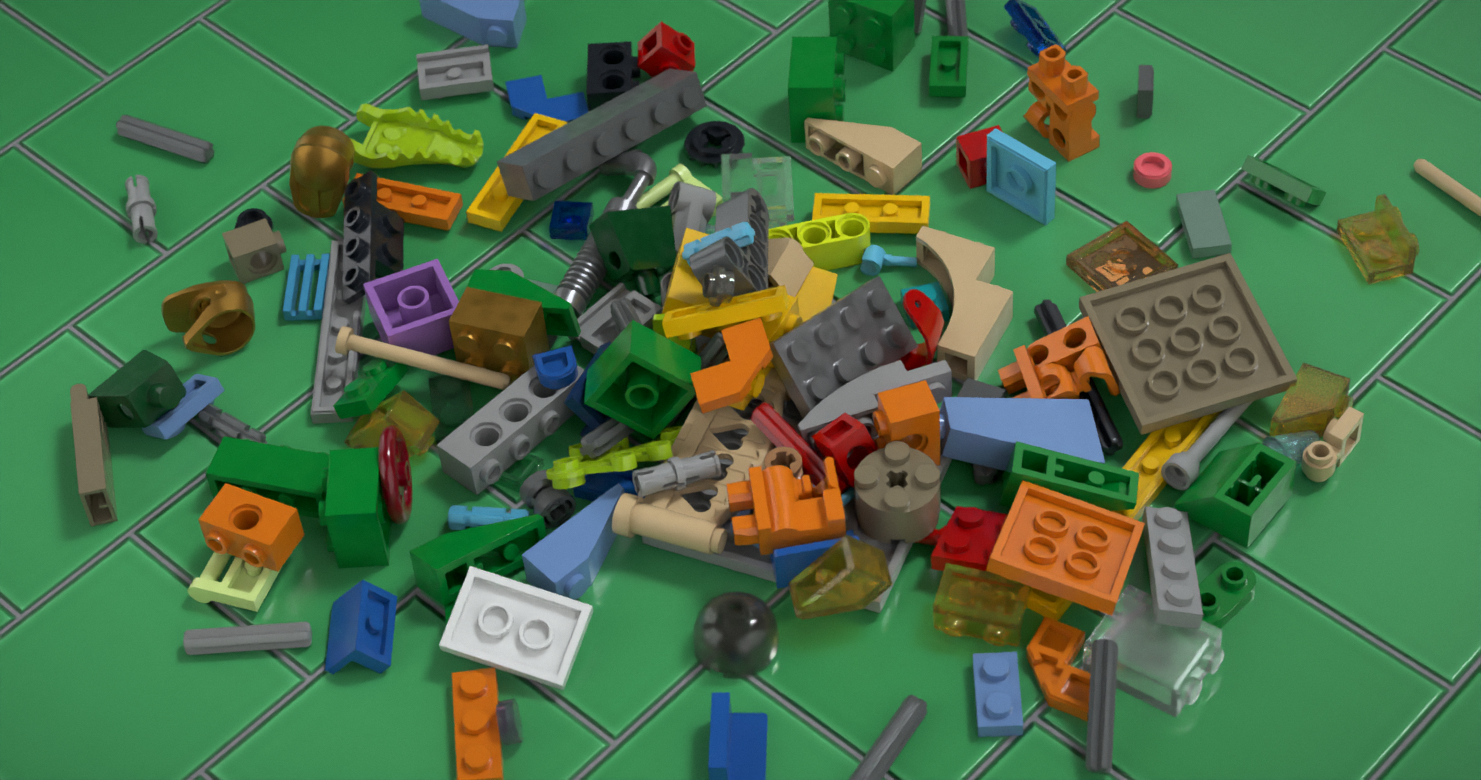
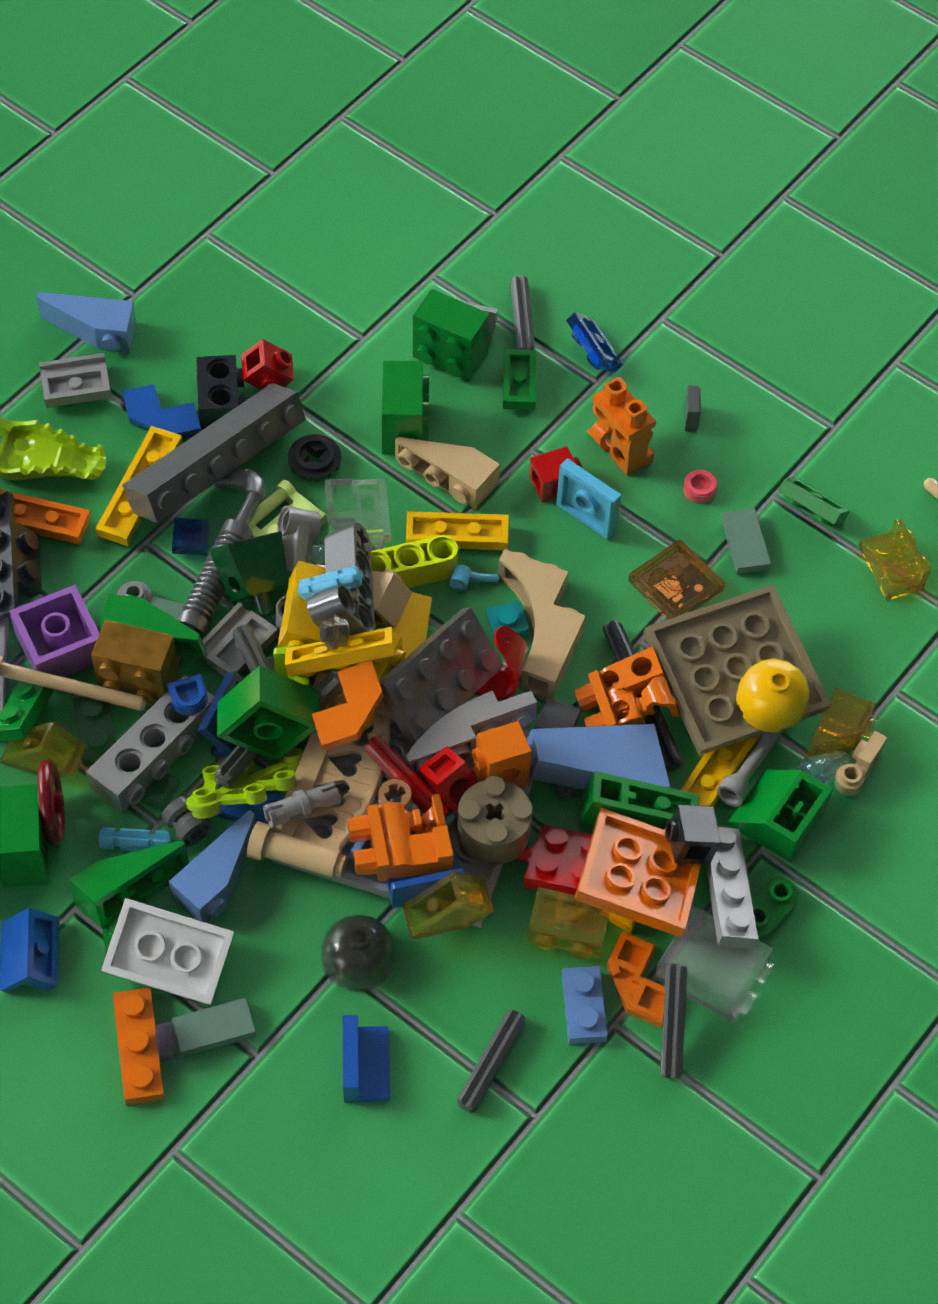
camera: 10 degrees left, 10 degrees up
none -> sand green tile [172,998,256,1057]
none -> black brick [665,804,721,865]
none -> yellow cylinder [736,659,810,733]

